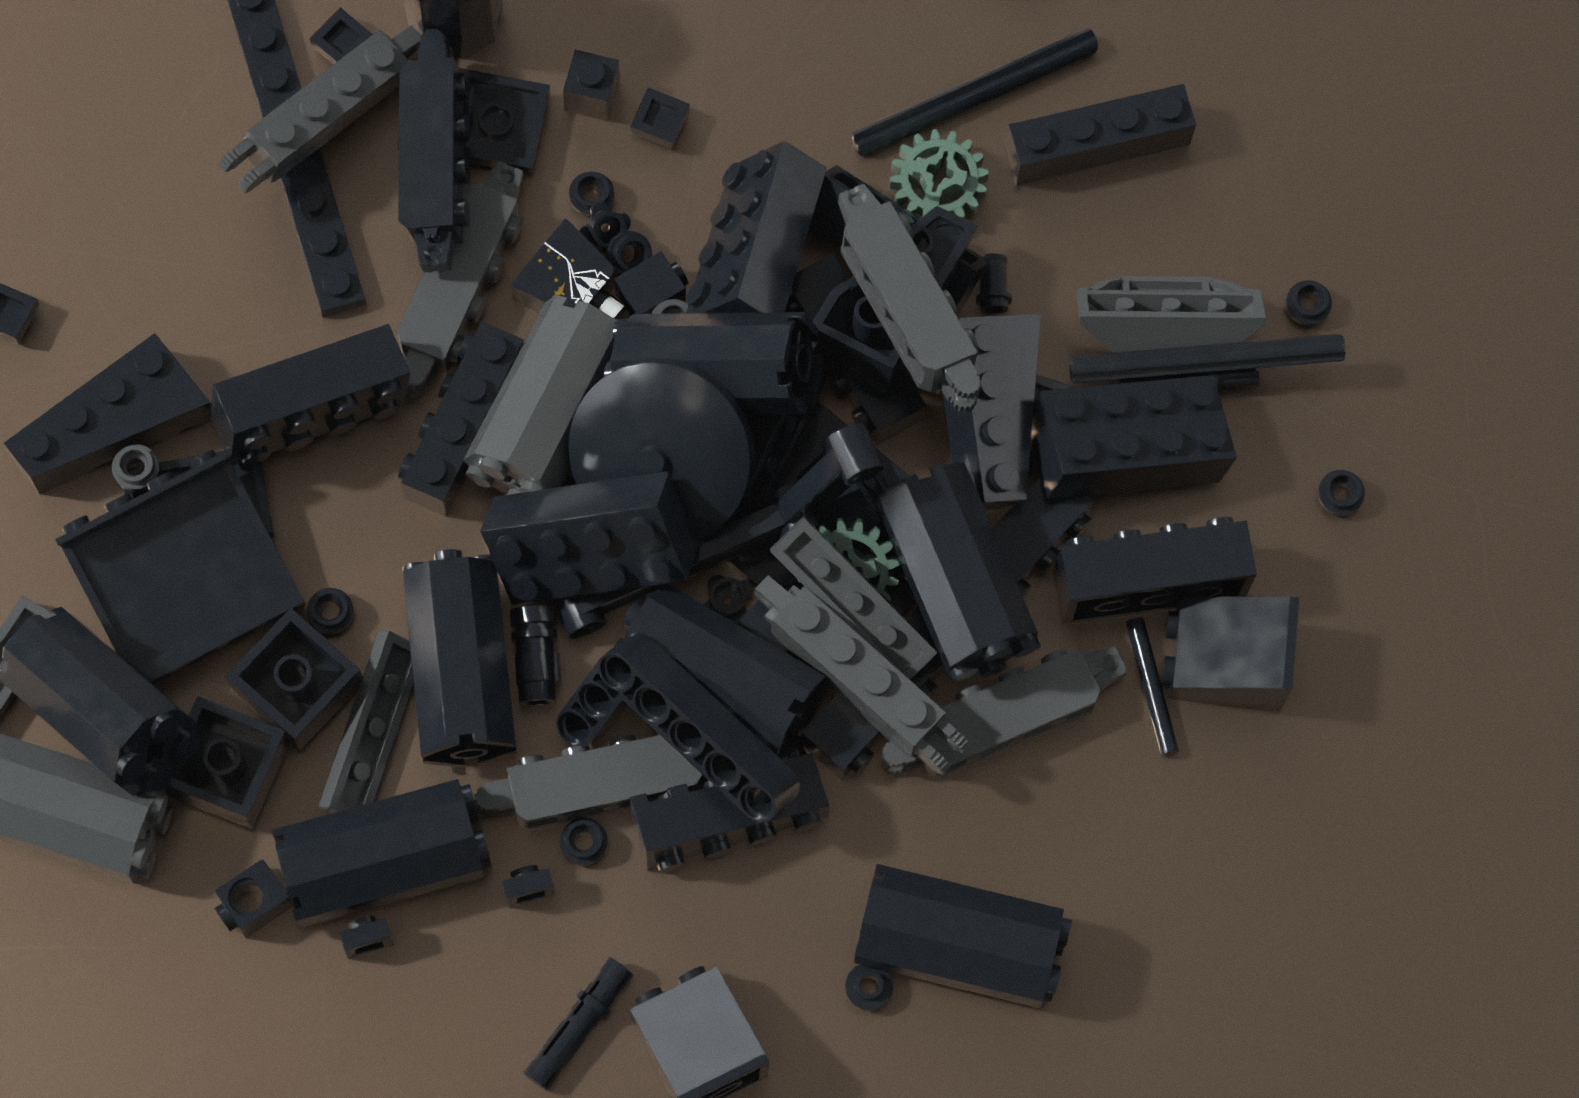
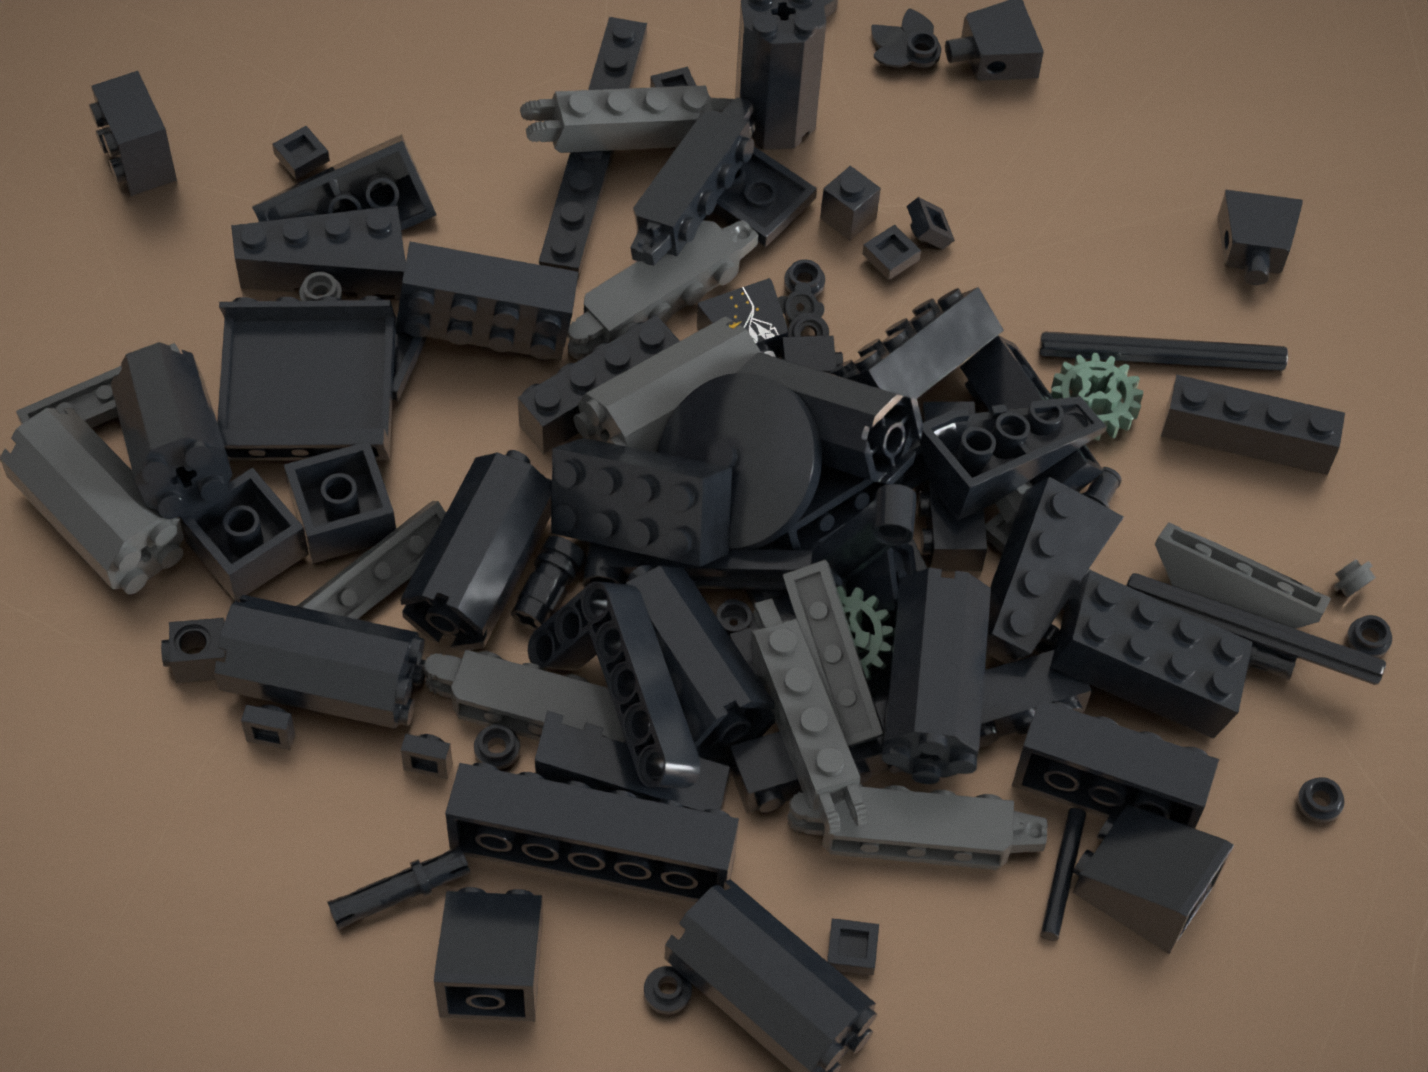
camera: 30 degrees right, 15 degrees down
black plate [307,588,354,635] -> none
dark grey hinge [838,184,982,413] -> none
none -> black wedge [252,134,437,231]
none -> black brick [445,762,739,903]
none -> black plate [827,918,879,976]
none -> black plate [906,197,955,250]
none -> dark grey plate [1333,559,1376,598]

